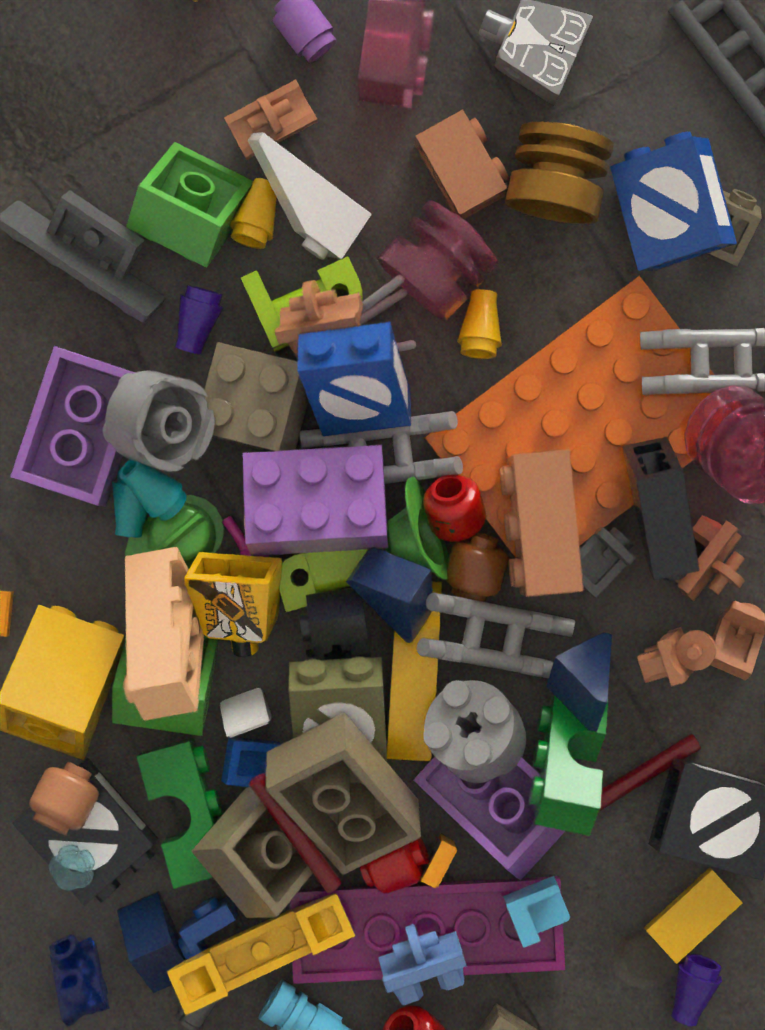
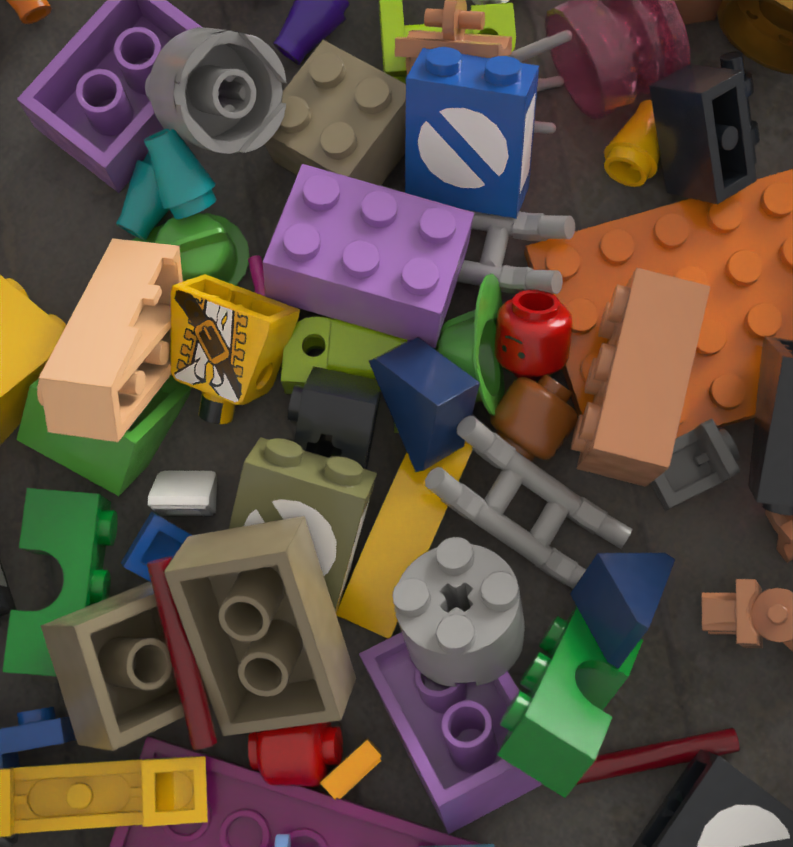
camera: 25 degrees right, 10 degrees down
none -> black brick [649,51,760,204]

